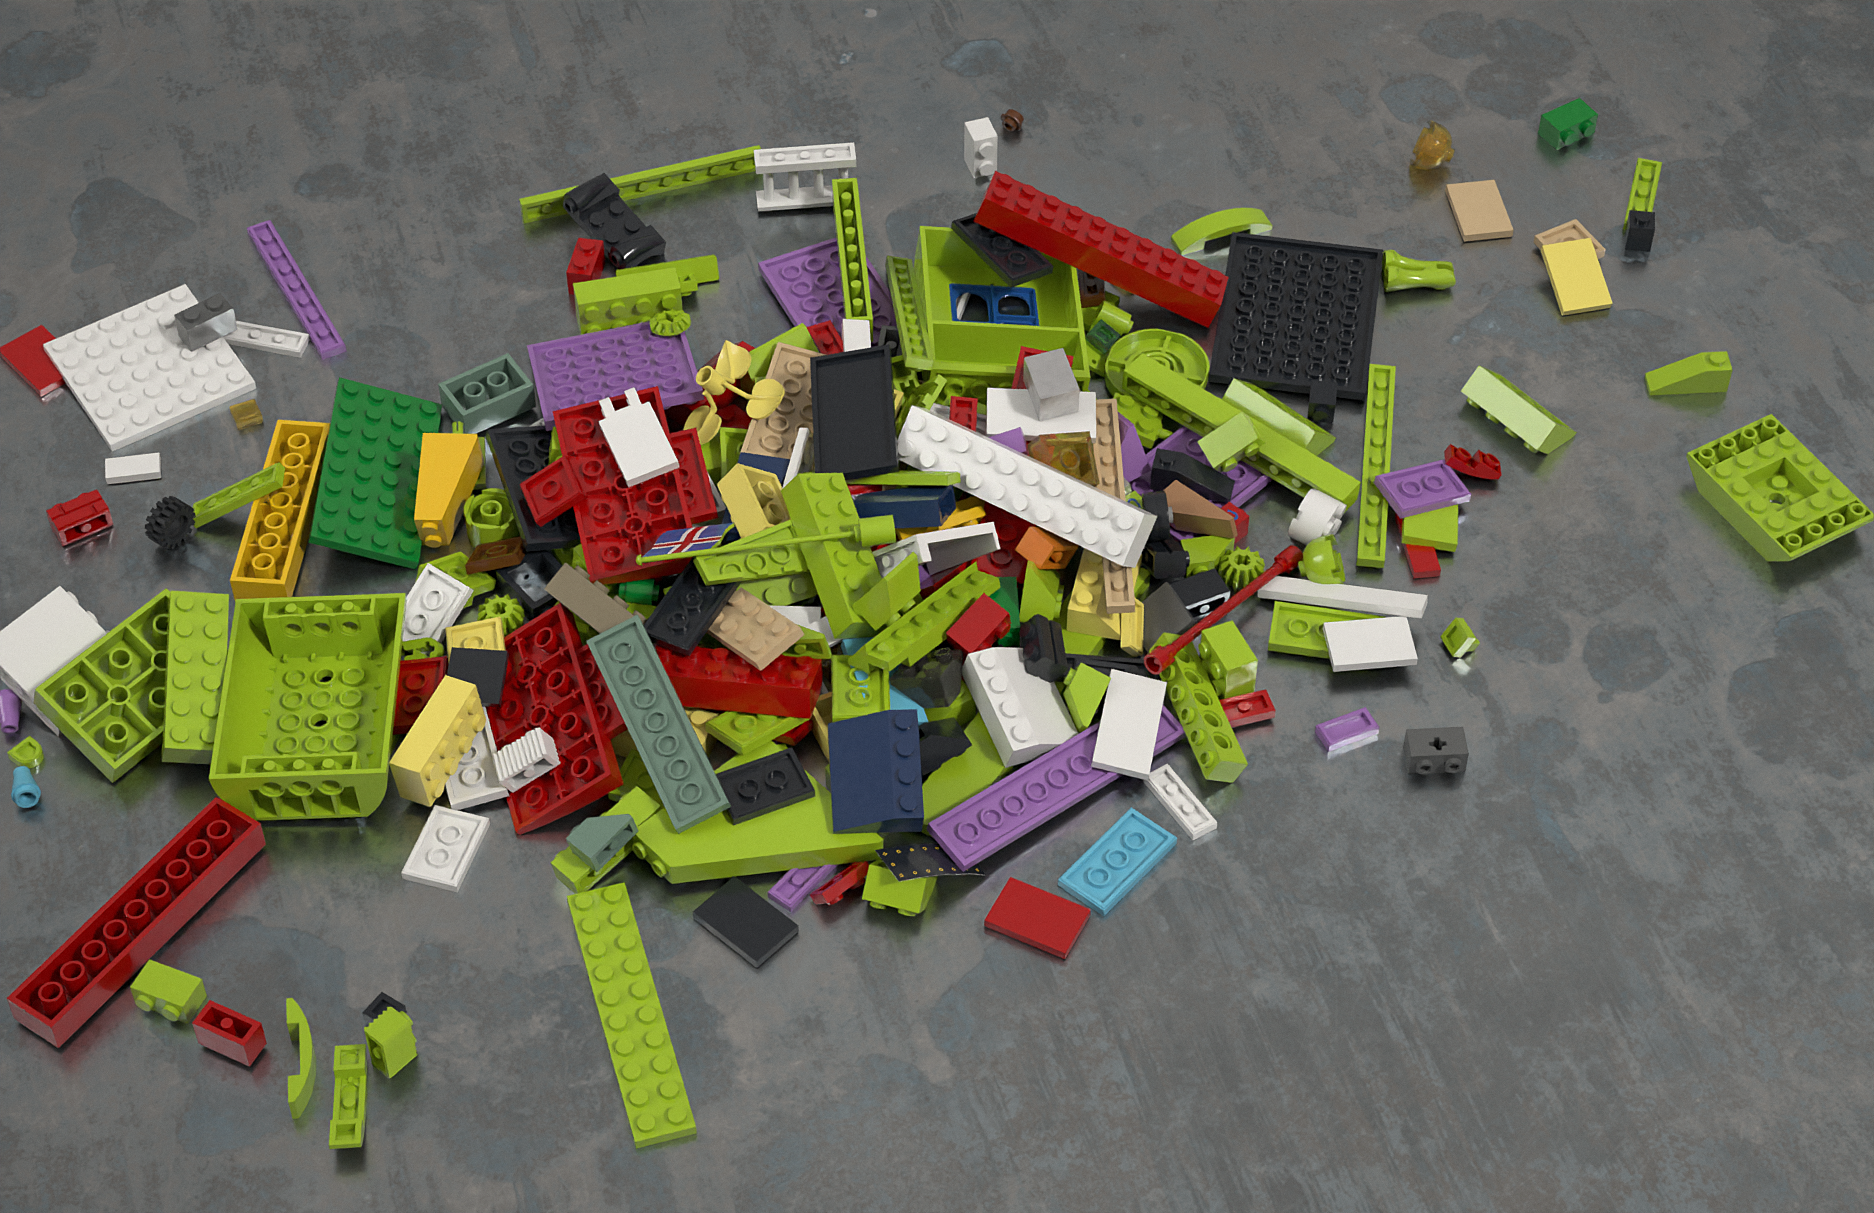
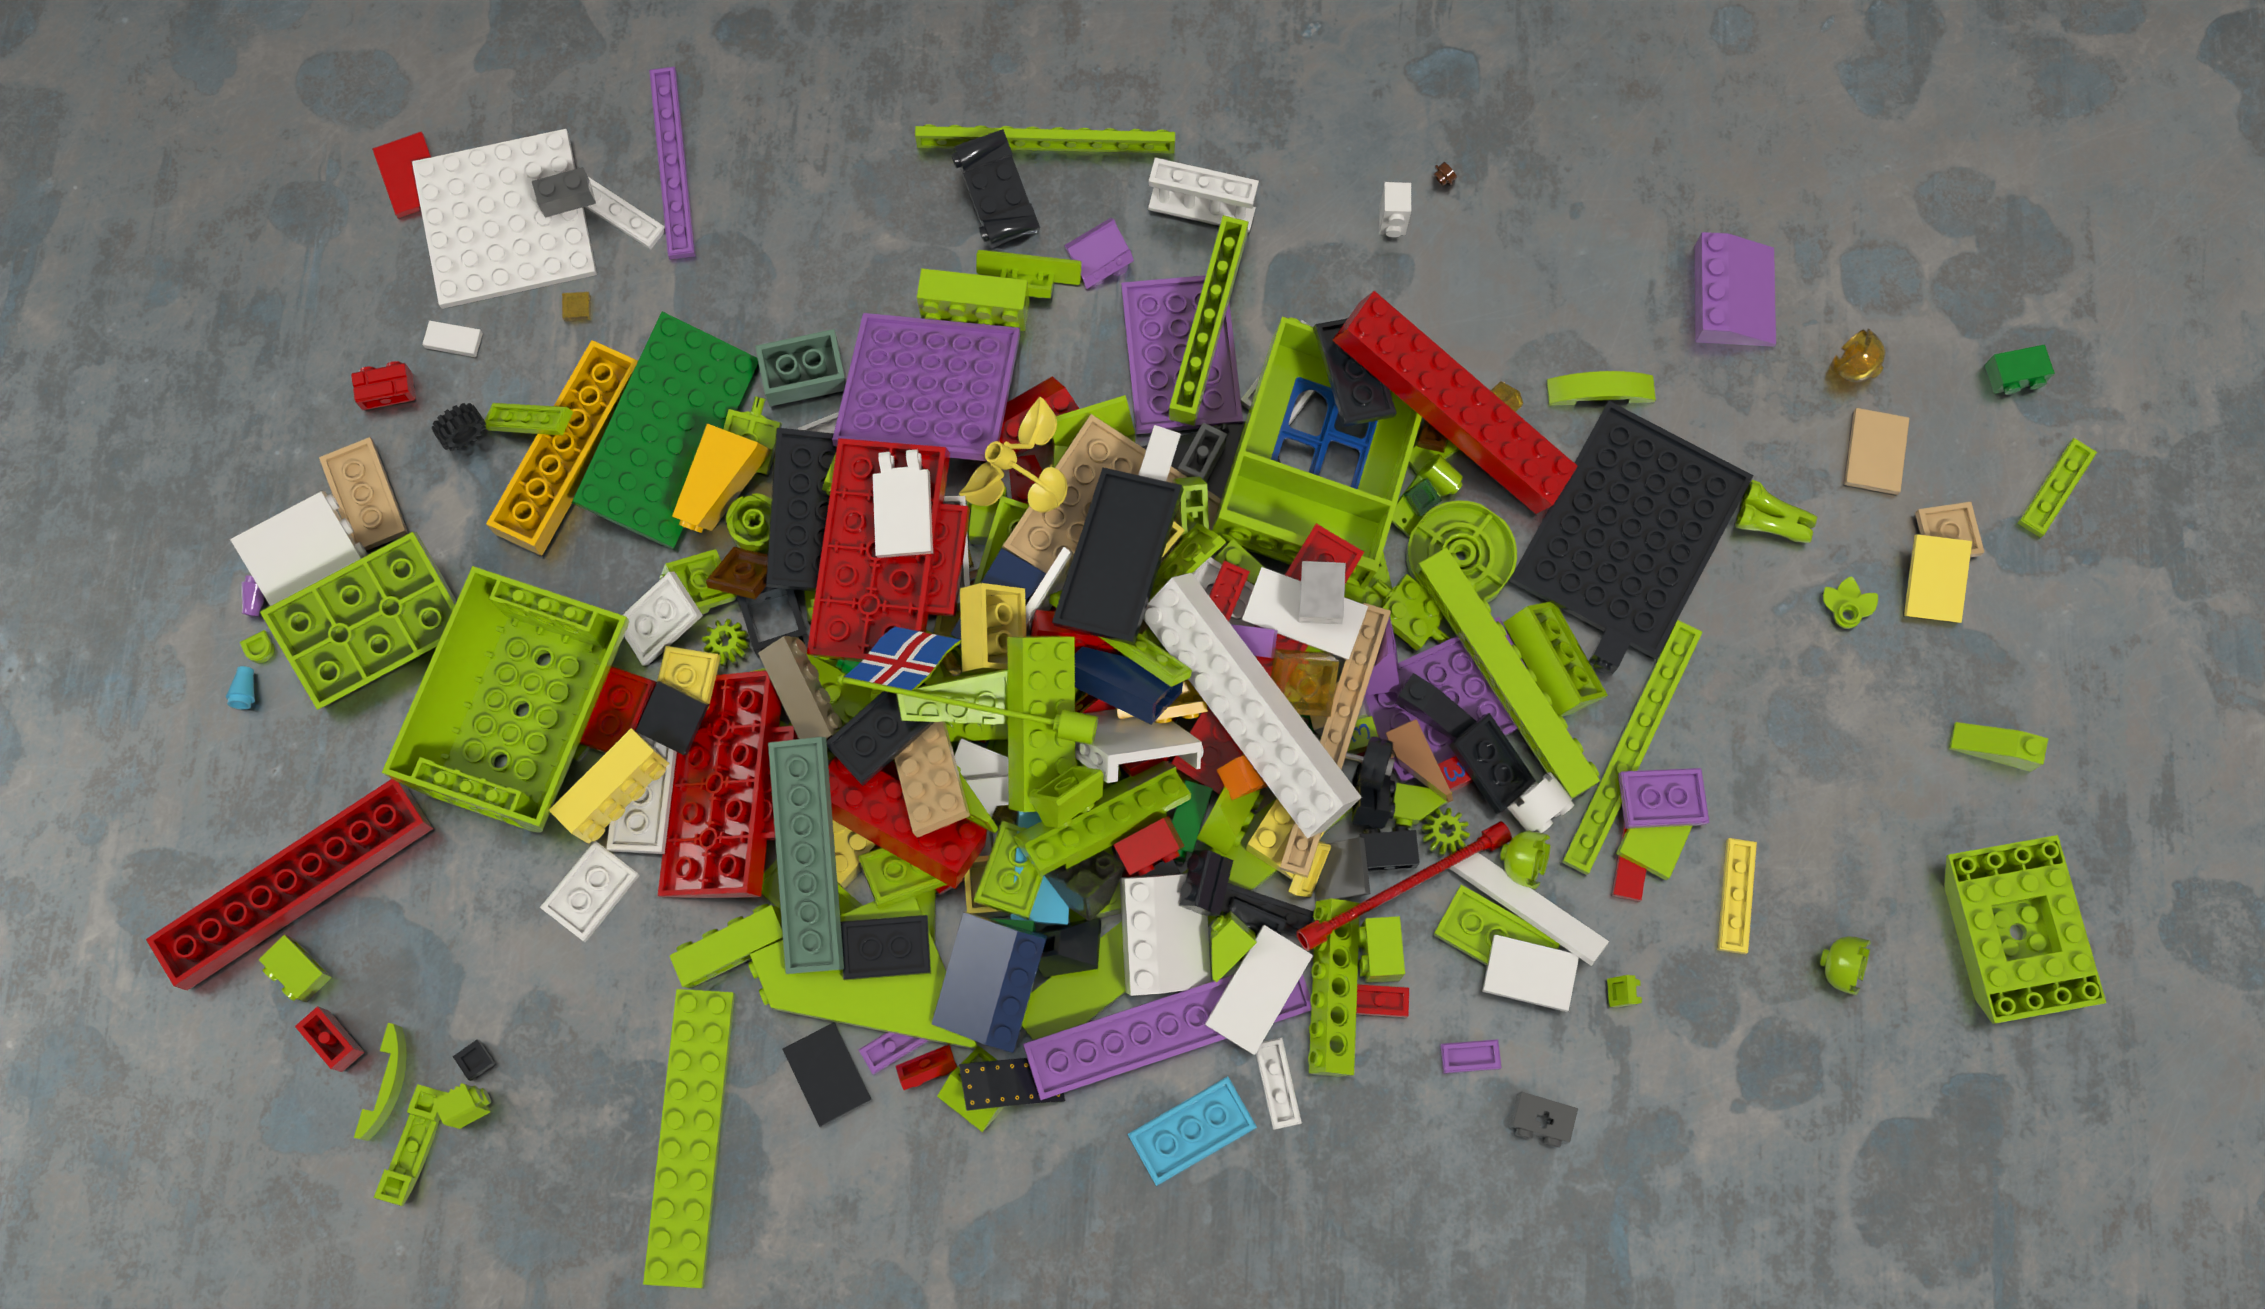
camera: 20 degrees right, 25 degrees up
lime brick [162,591,229,764] -> none
lime beam [401,637,445,661] -> none
white brick [492,728,560,793] -> none
red tile [519,455,586,527] -> none
red brick [566,238,605,295] -> none
sand green slope [566,814,638,872] -> none
lime gear [650,309,691,336] -> none
red plate [807,320,843,355] -> none
lime plate [885,255,934,372] -> none
red tile [984,877,1091,959] -> none
lime brick [1197,412,1265,473] -> none
red slope [1444,444,1502,479] -> none
lime slope [1461,365,1577,454] -> none
black brick [1625,210,1655,252] -> none
none -> tan plate [319,437,408,551]
none -> medium lavender slope [1064,218,1134,289]
none -> black tile [1449,713,1536,814]
none -> medium lavender slope [1695,232,1776,347]
none -> light yellow tile [1717,838,1757,954]
none -> lime cylinder [1820,936,1871,996]
none -> lime plate [1823,576,1878,629]

